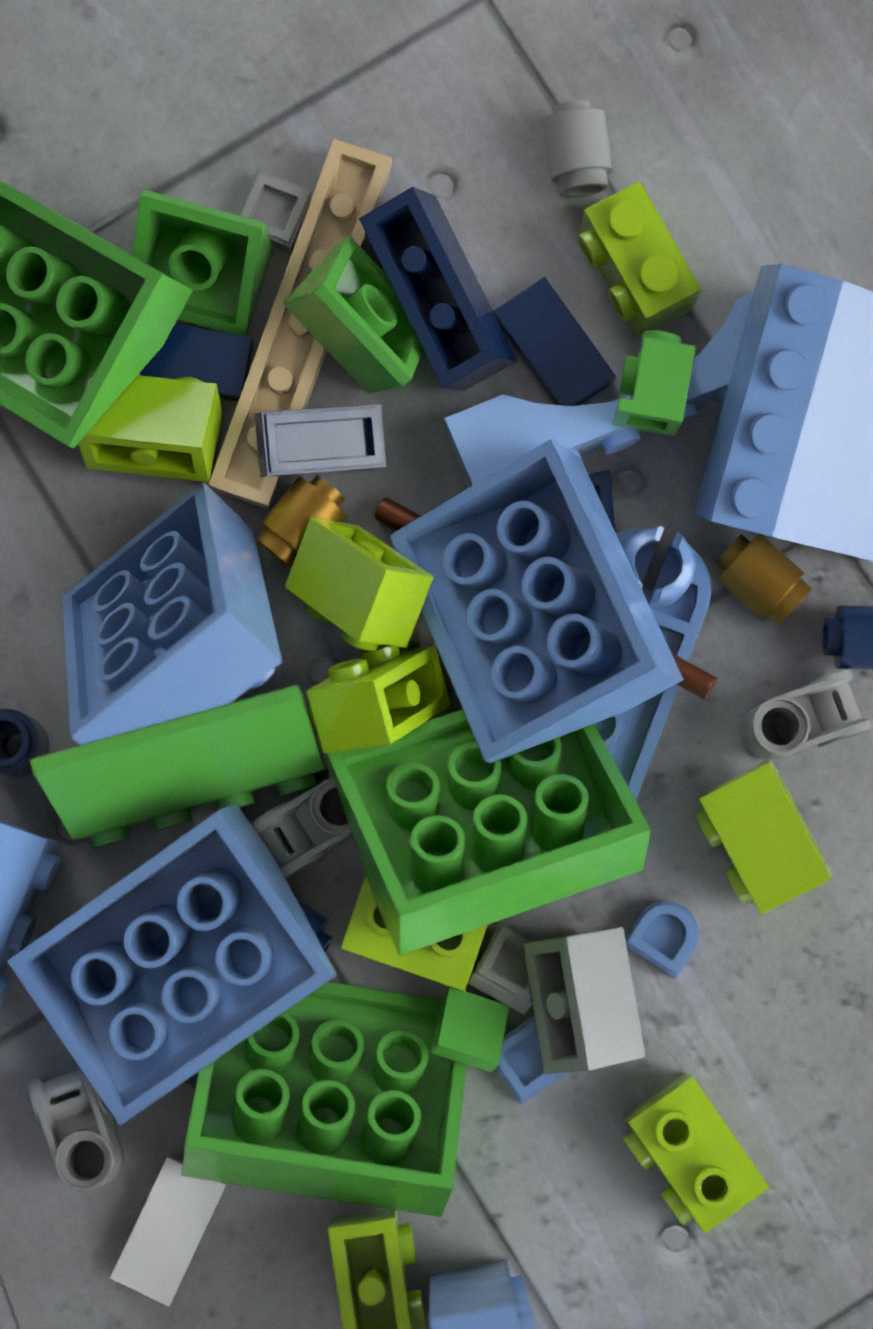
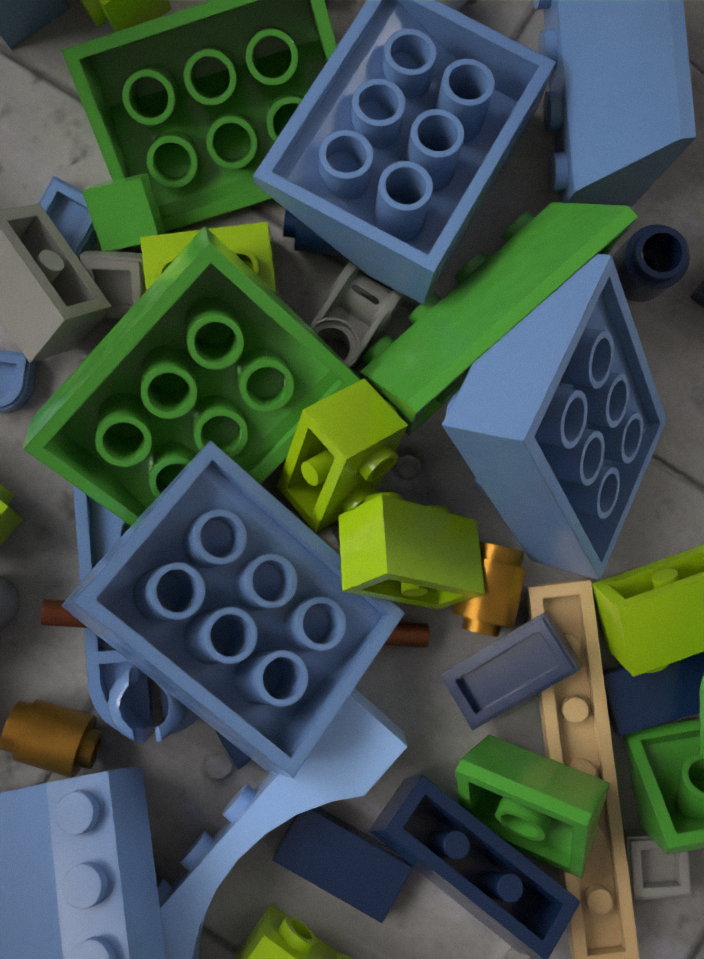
camera: 155 degrees right, 5 degrees up
bright green brick [613,330,696,436] -> none

